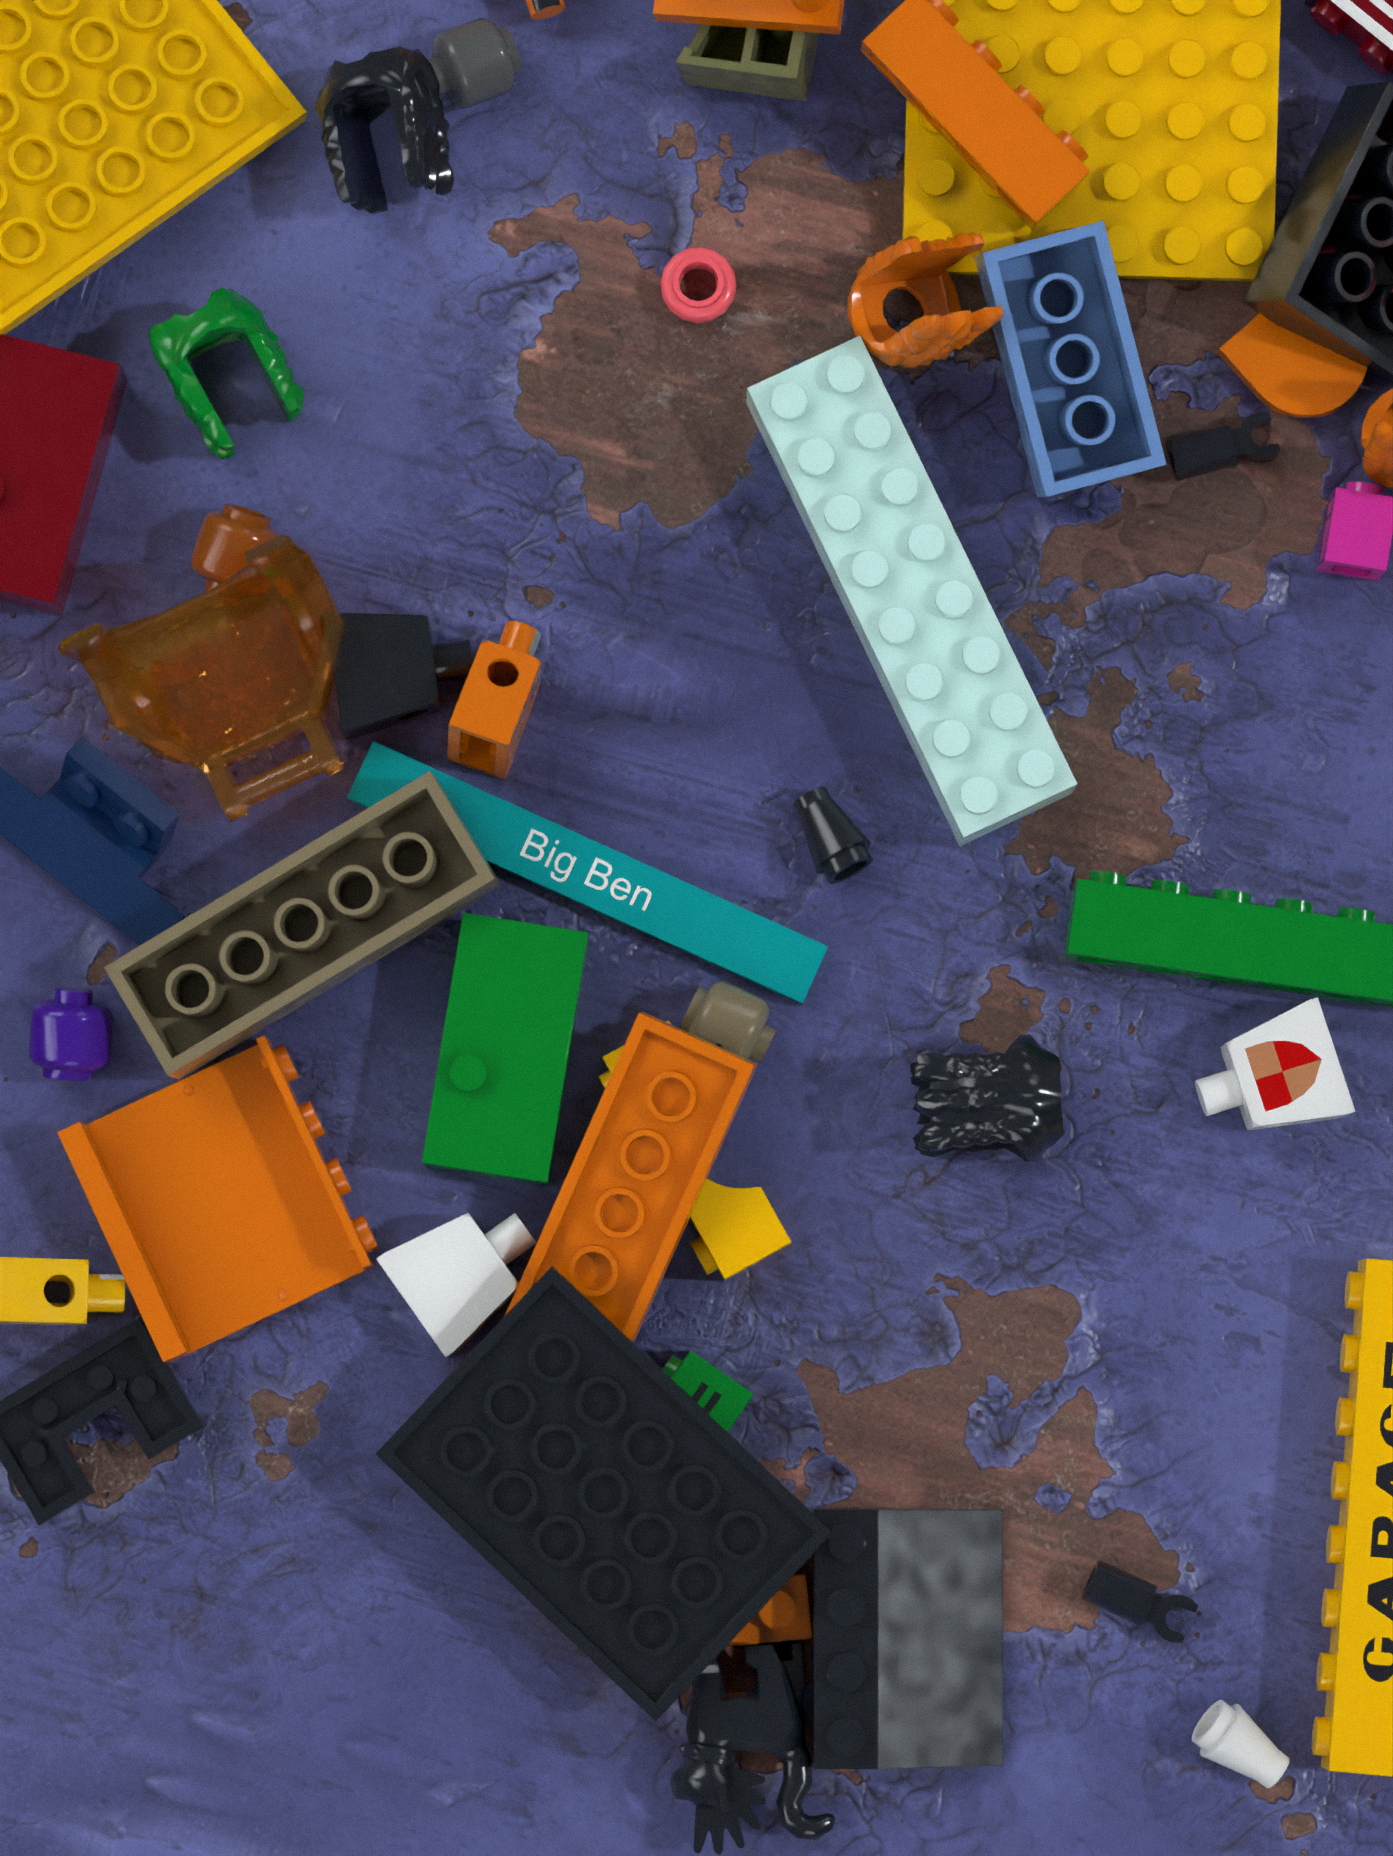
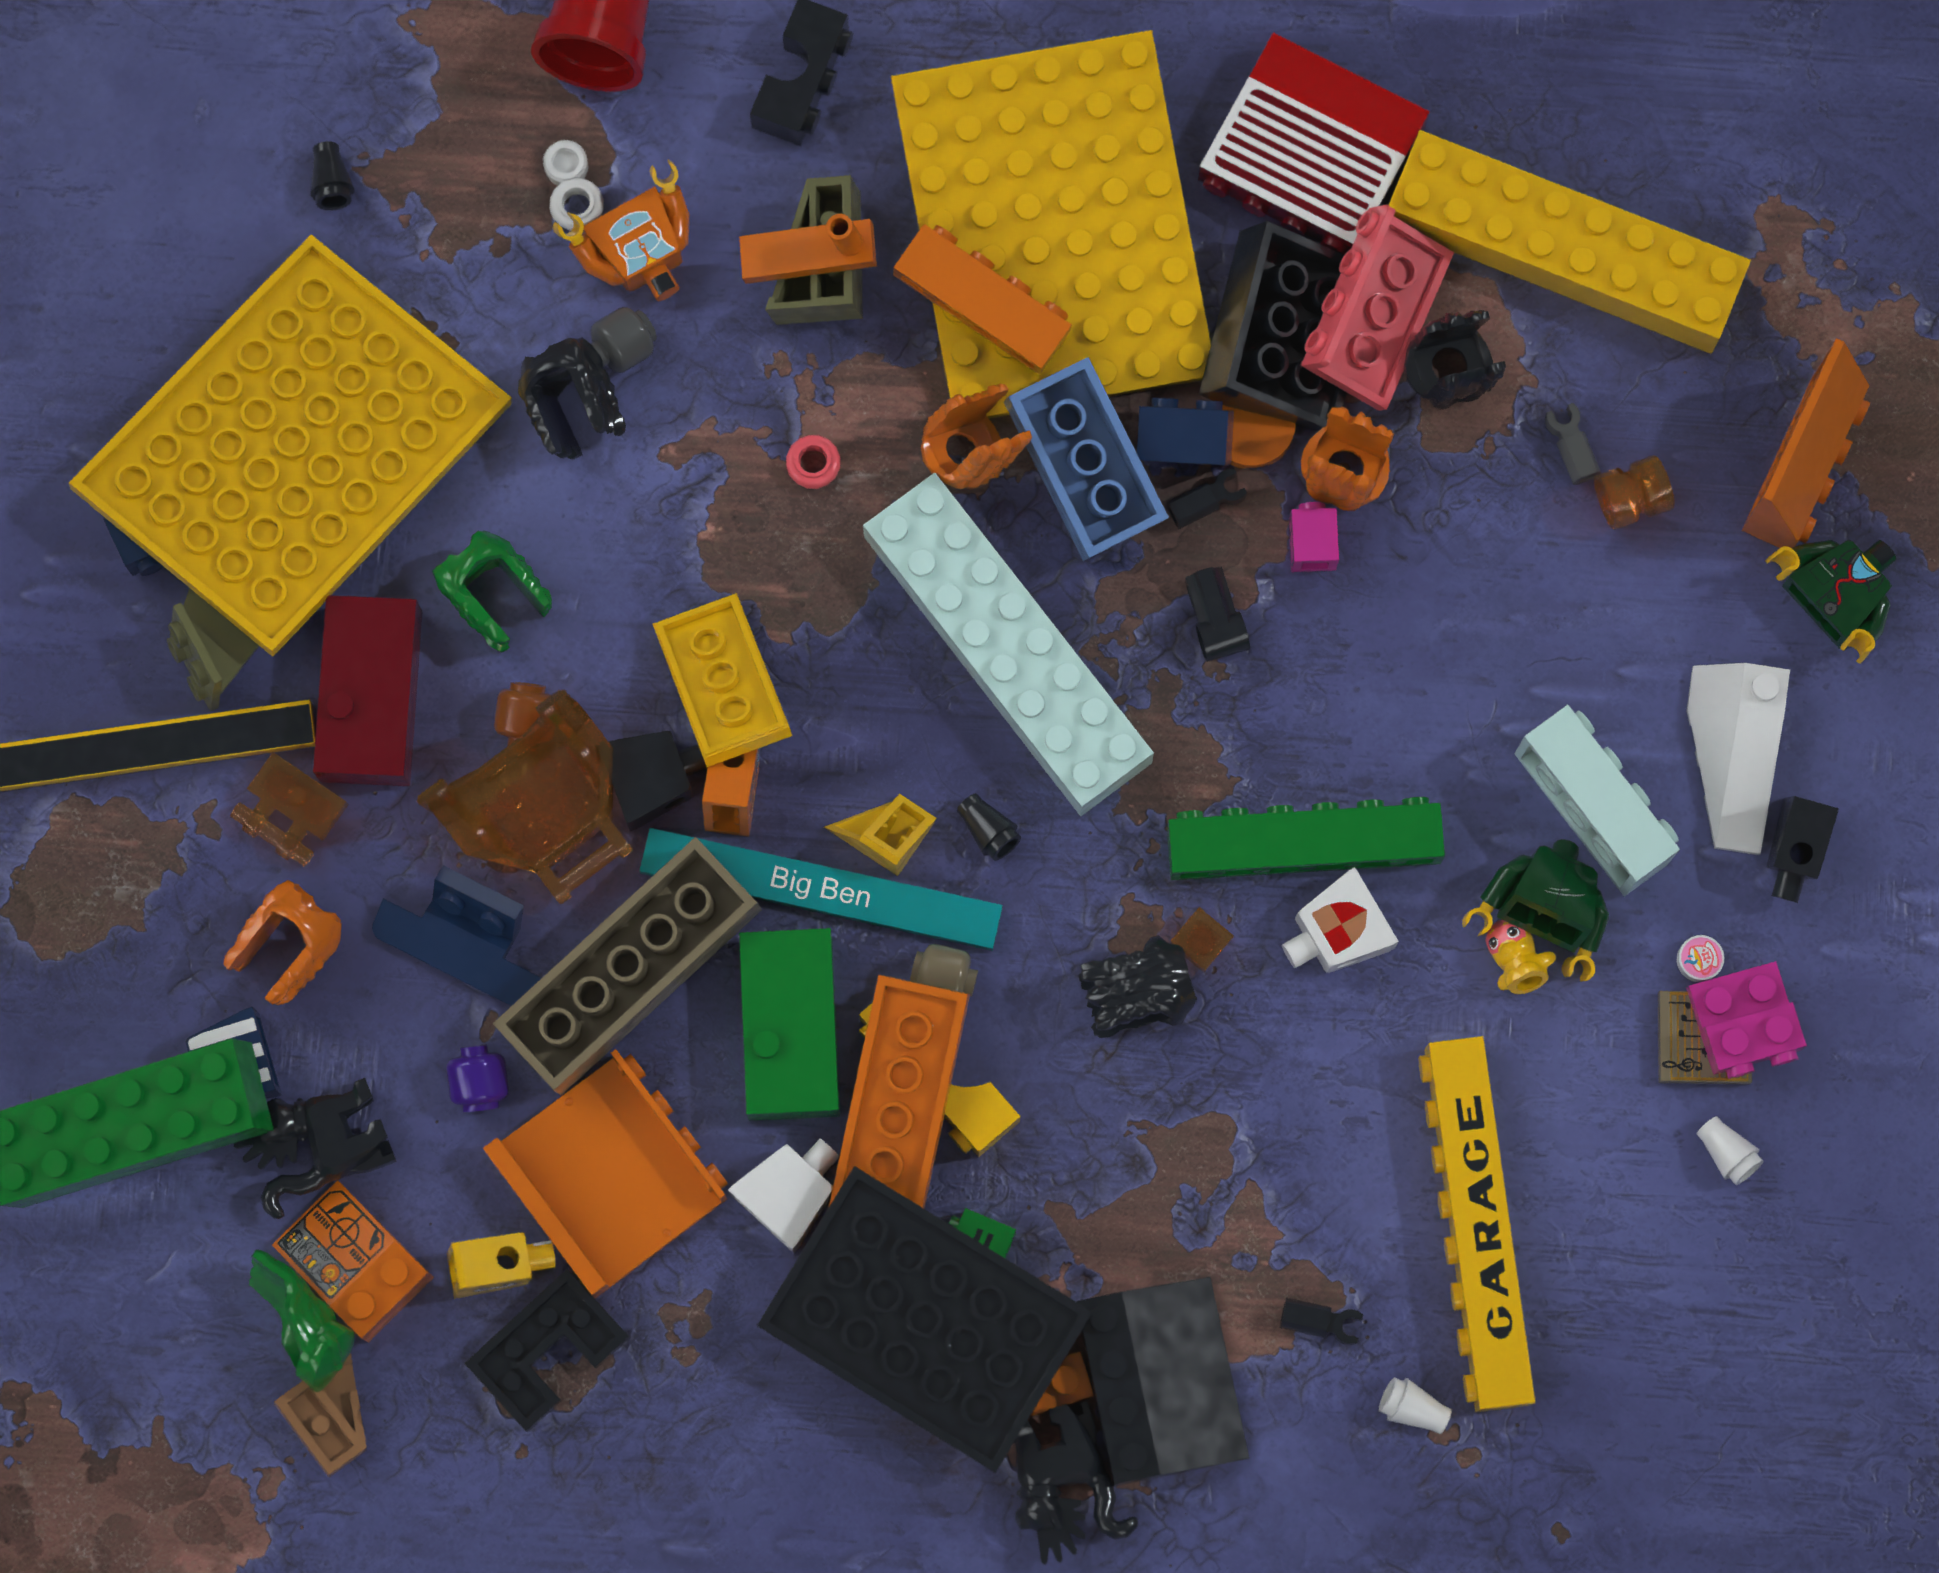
camera: 10 degrees left, 5 degrees down
none -> yellow tile [653,593,792,767]
none -> yellow slope [824,793,937,876]
none -> dark blue brick [1137,398,1234,465]
none -> clear orange plate [1170,907,1234,973]
none -> black piece [1185,567,1250,662]

